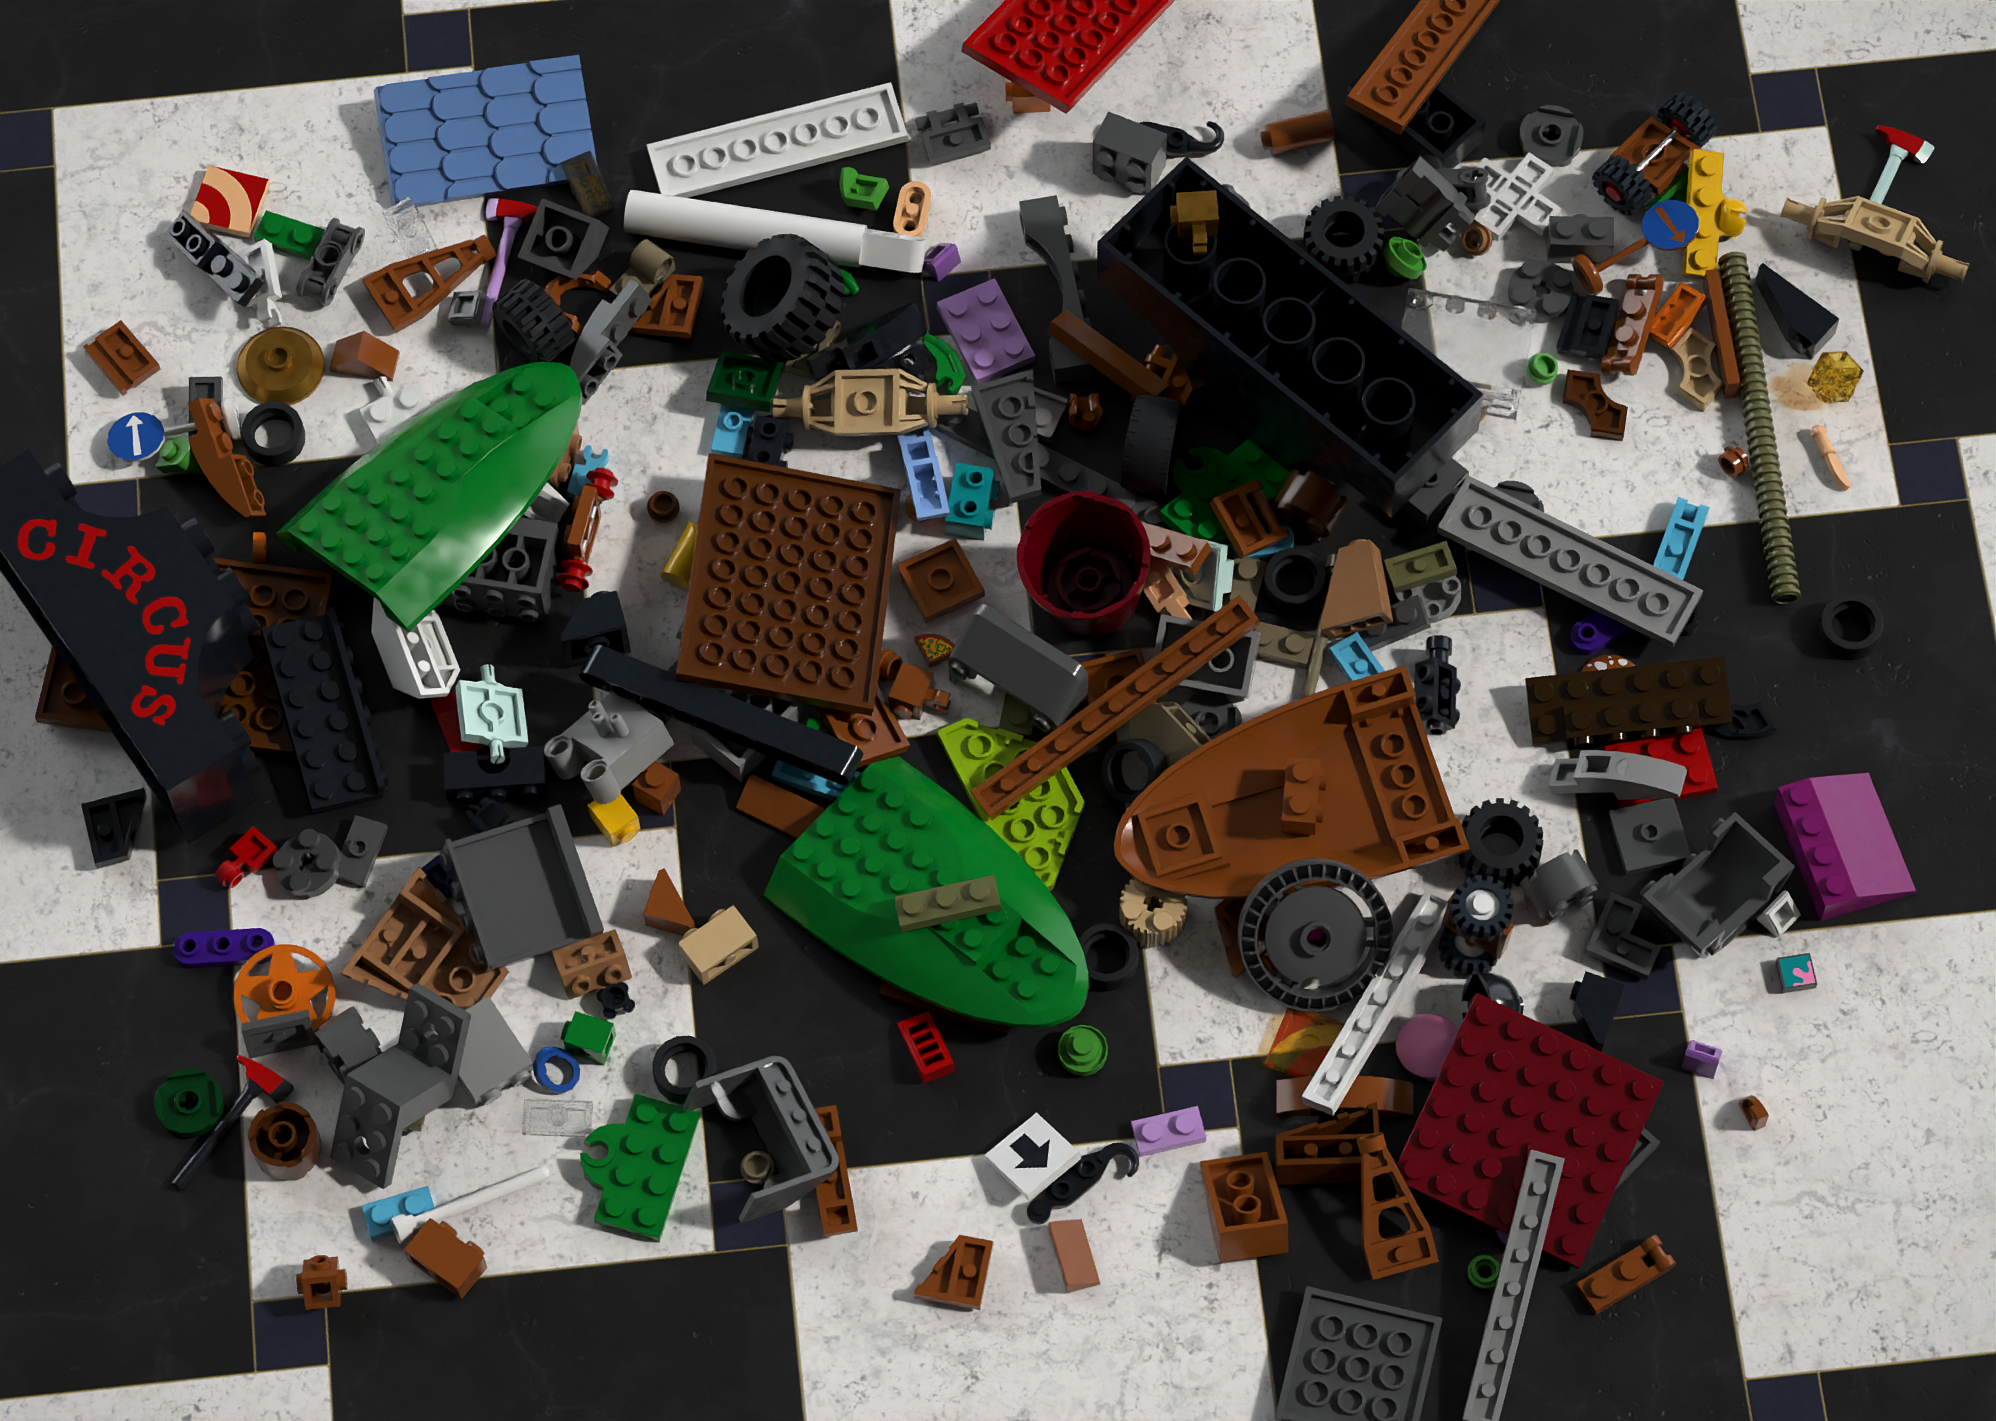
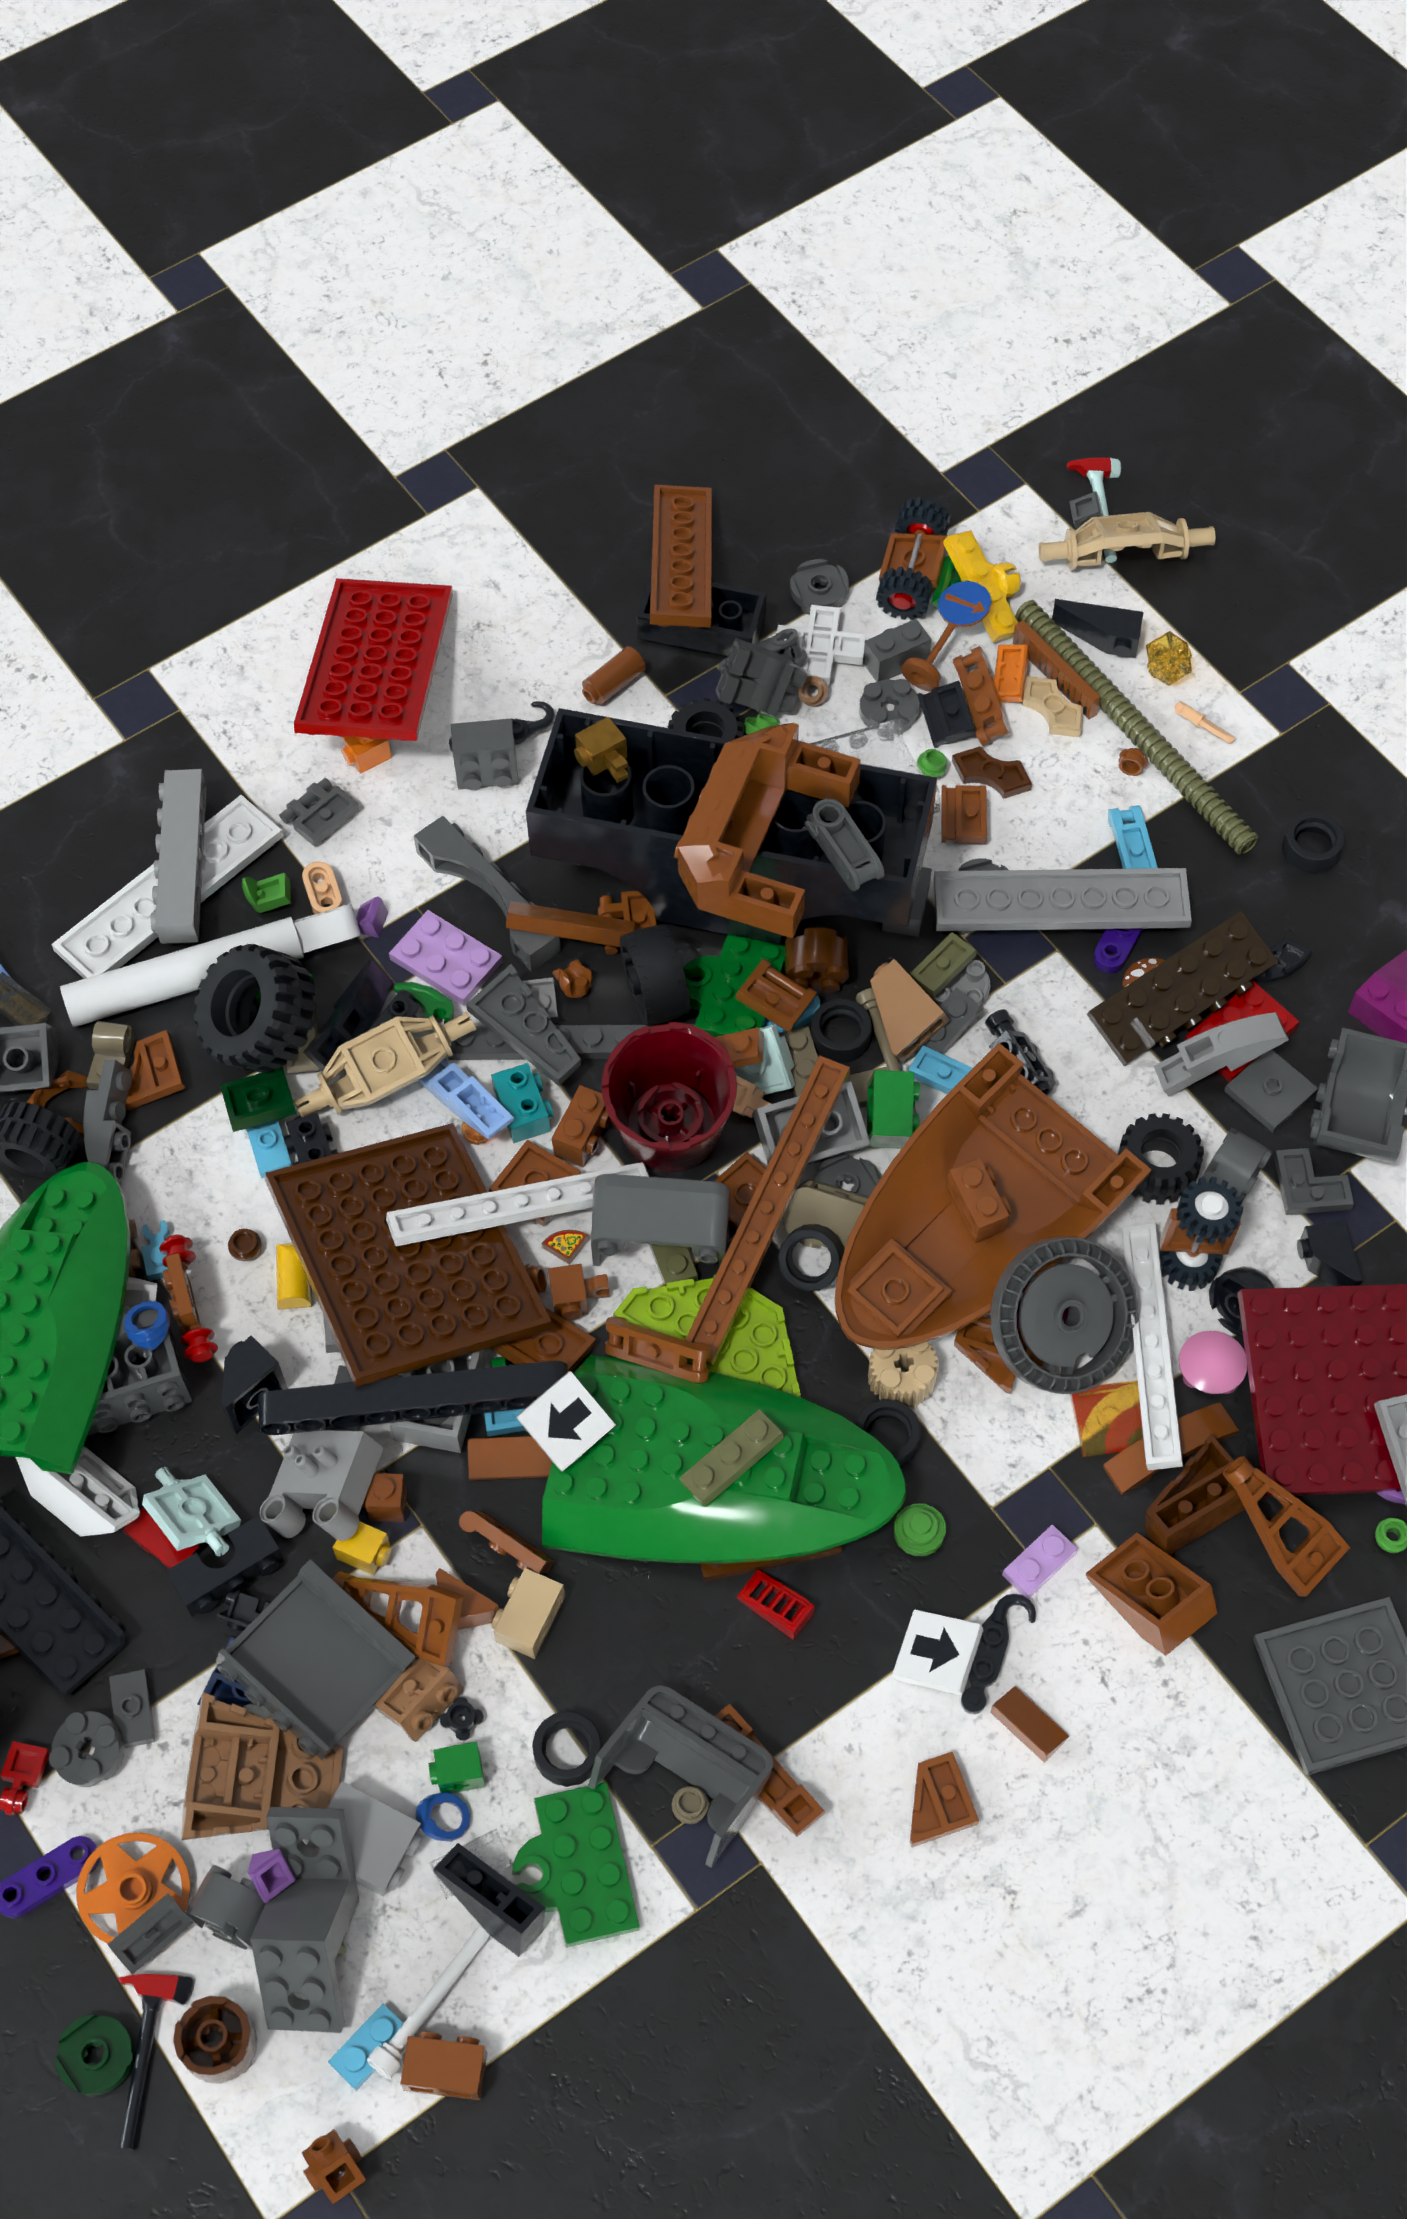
camera: 30 degrees left, 5 degrees down
none -> blue piece [124,1301,170,1350]
none -> light grey brick [151,769,207,944]
none -> medium lavender slope [248,1849,296,1903]
none -> dark orange plate [332,1571,464,1667]
none -> white plate [386,1162,649,1246]
none -> black slope [433,1843,545,1957]
none -> dark orange plate [459,1511,555,1574]
none -> white tile [516,1371,615,1471]
none -> dark orange brick [552,1085,611,1168]
none -> dark orange plate [605,1317,710,1383]
none -> dark orange wedge [674,723,861,938]
none -> dark grey piece [805,799,884,891]
none -> green brick [866,1070,920,1149]
none -> dark orange plate [941,785,987,844]
none -> dark grey tile [1069,491,1103,529]

